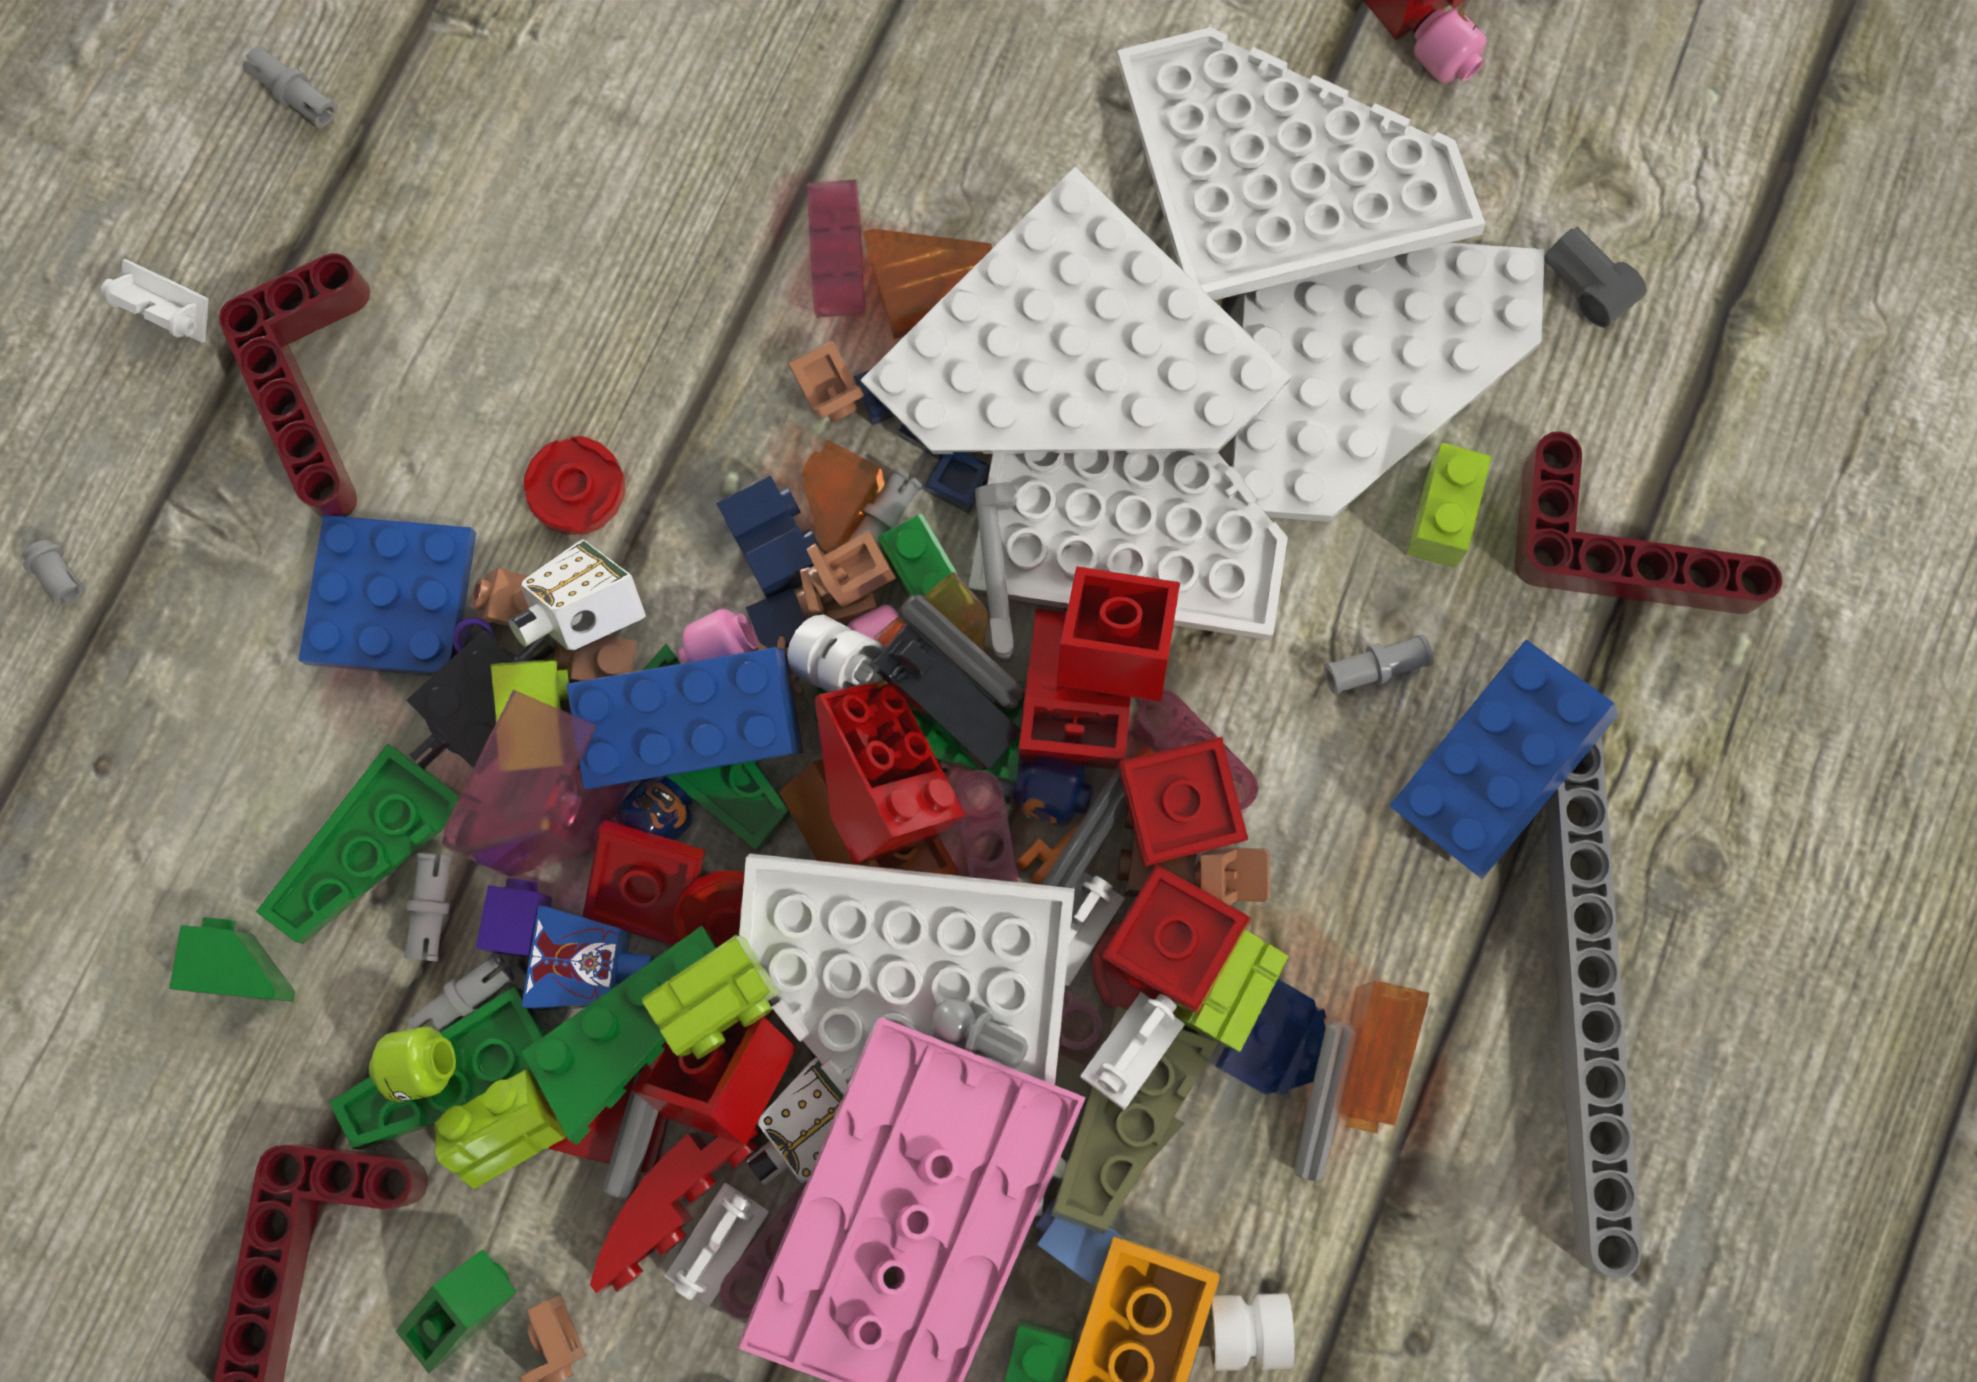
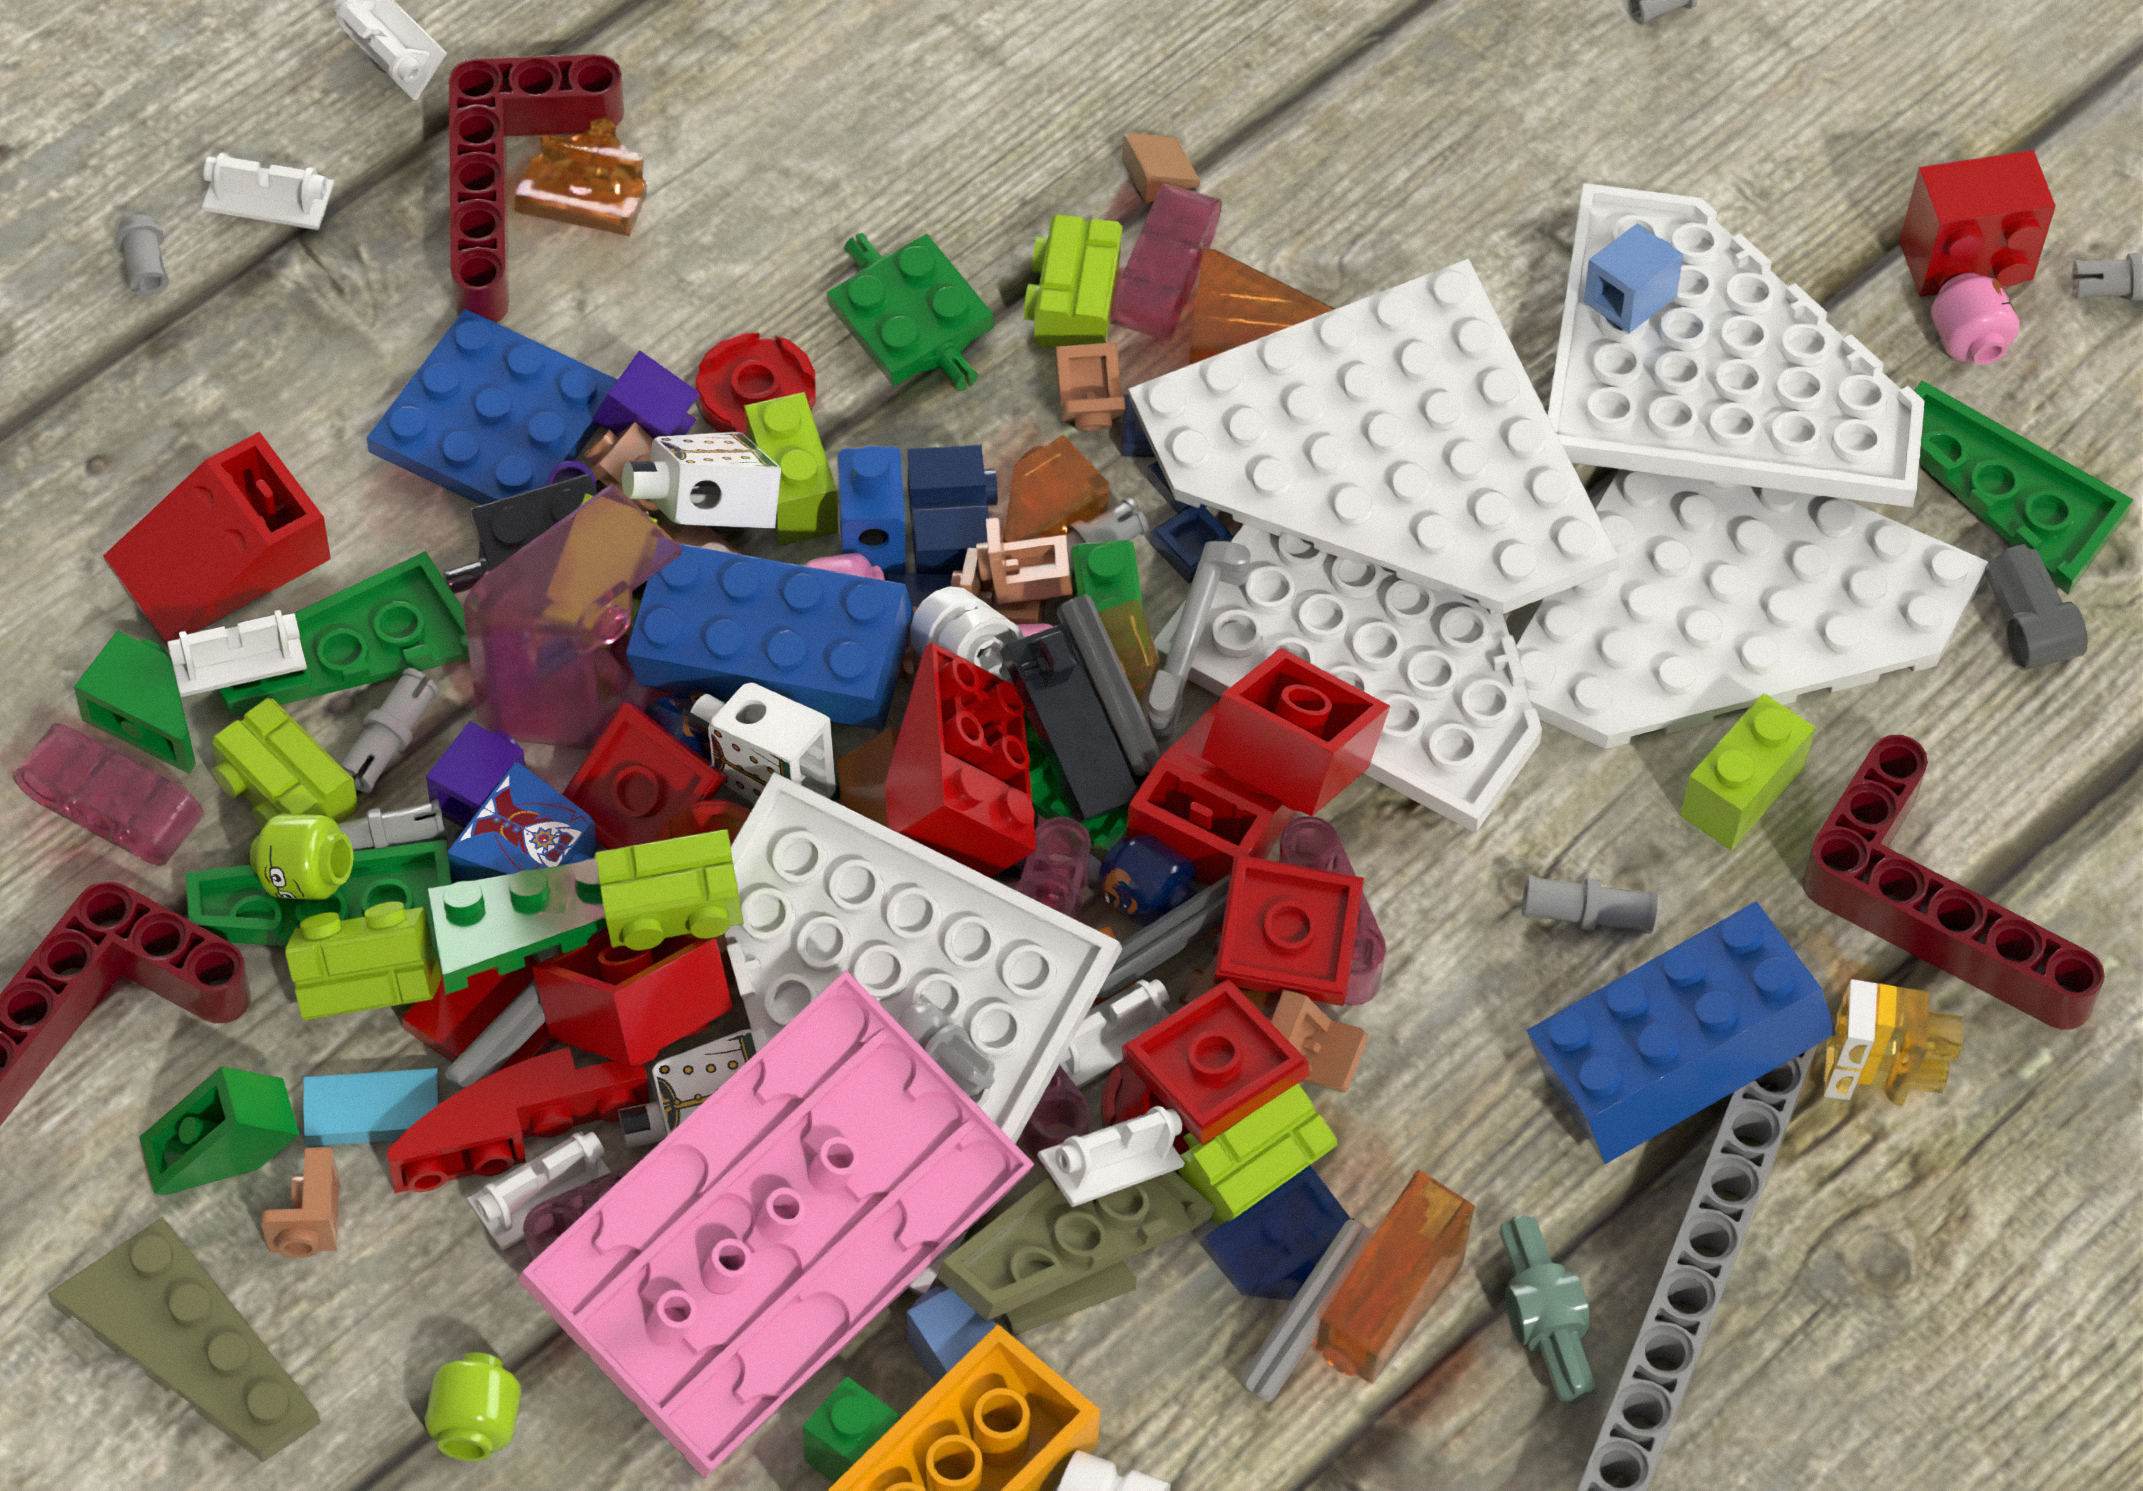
camera: 15 degrees right, 20 degrees down
none -> clear pink beam [13,723,204,867]
none -> red slope [103,431,331,647]
none -> white hinge [167,610,307,697]
none -> white hinge [202,153,334,230]
none -> lime brick [211,698,358,829]
none -> medium azure tile [303,1068,440,1147]
none -> clear orange slope [515,117,647,236]
none -> dark purple brick [592,350,700,439]
none -> white torso [688,683,836,806]
none -> lime brick [744,392,838,546]
none -> green plate [826,233,995,391]
none -> blue torso [837,446,906,581]
none -> lime brick [1024,214,1123,348]
none -> medium nougat slope [1122,133,1200,203]
none -> sand green axle [1499,1214,1596,1404]
none -> medium blue brick [1584,223,1683,333]
none -> clear yellow hips [1823,979,1963,1106]
none -> green wing [1913,380,2134,595]

